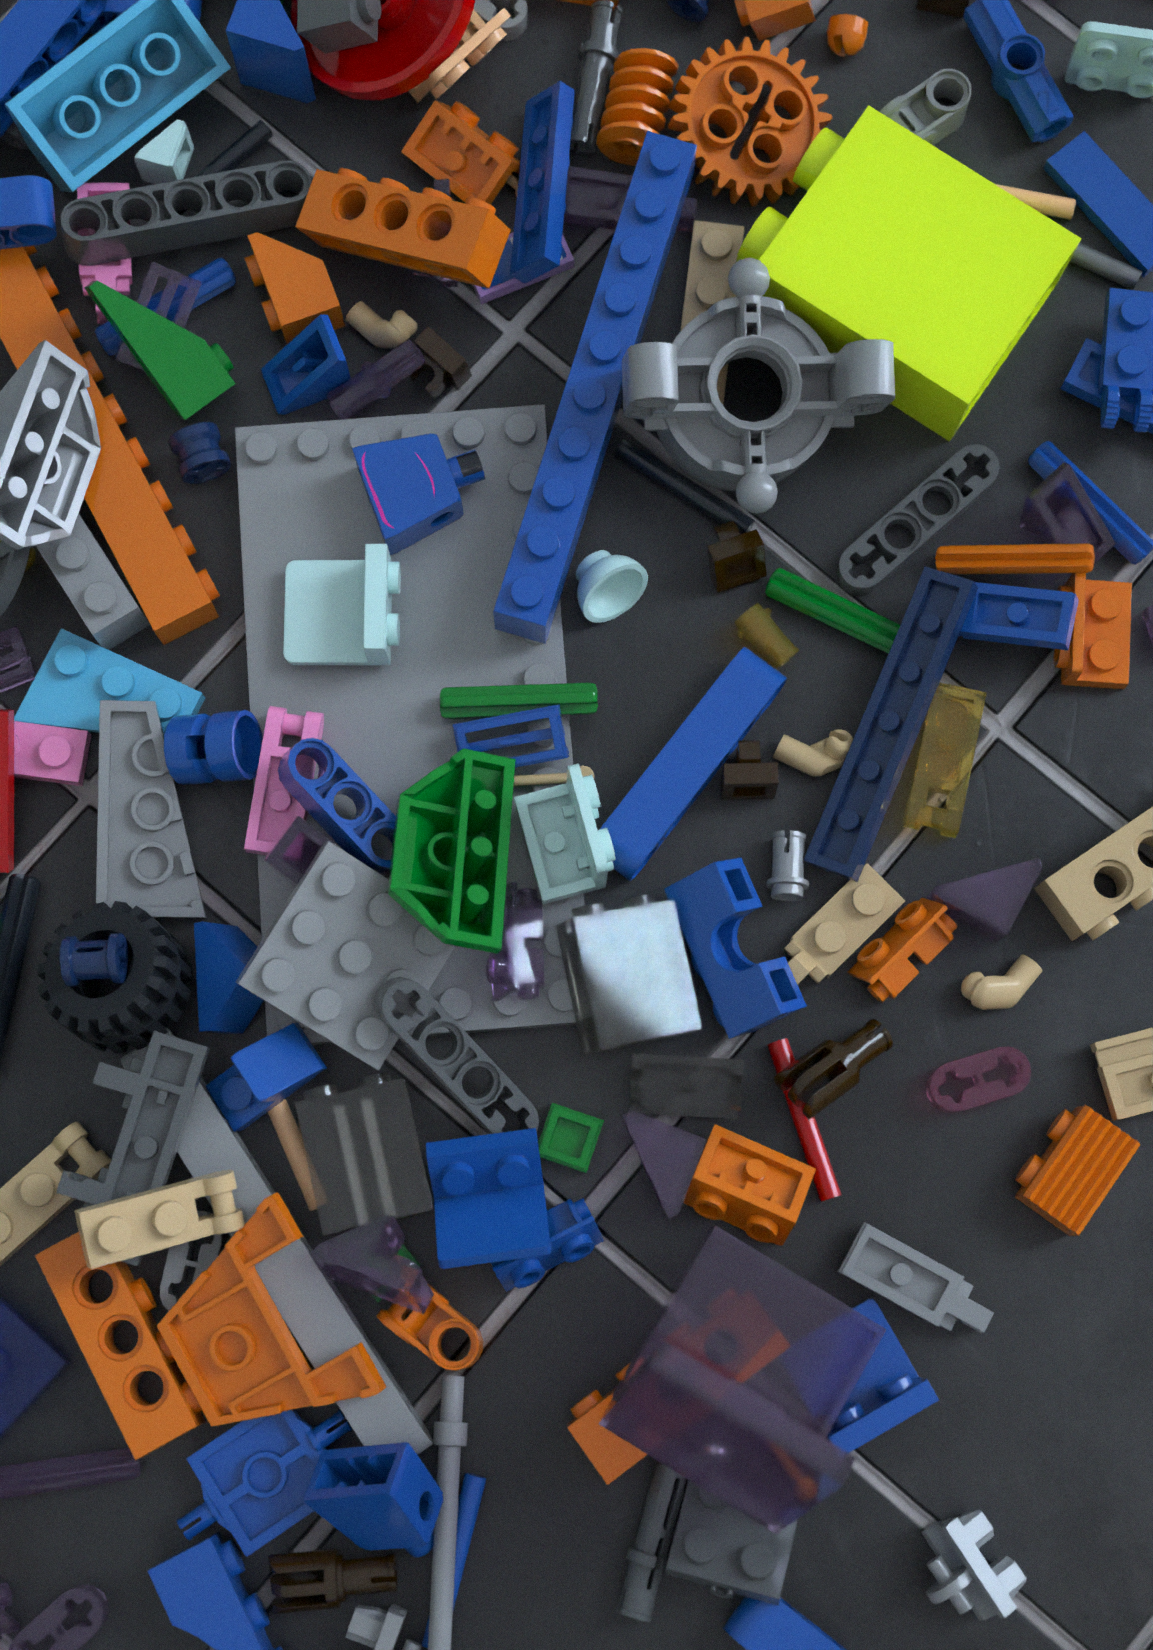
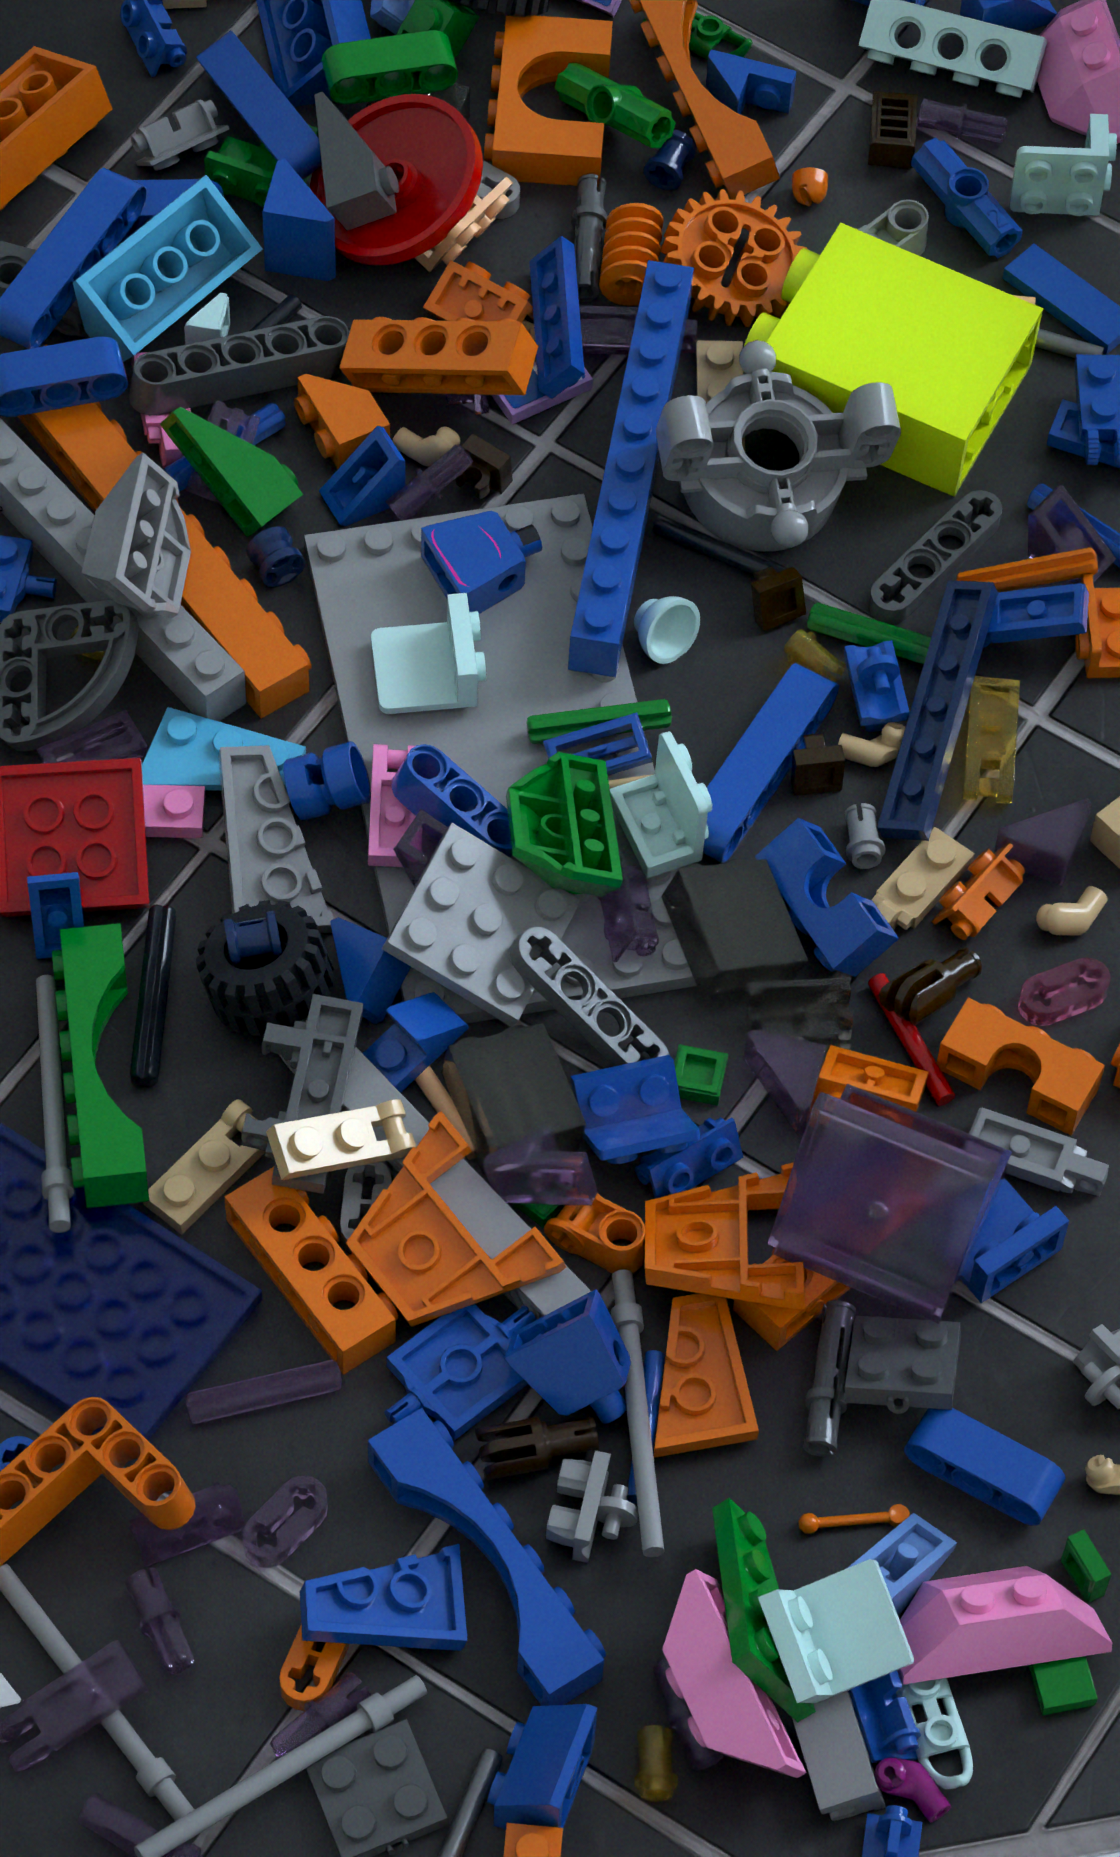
camera: 10 degrees left, 20 degrees down
none -> orange wing [645,1162,805,1310]
none -> orange wing [654,1293,759,1458]
none -> blue hips [844,640,910,732]
none -> orange arch [937,998,1105,1136]

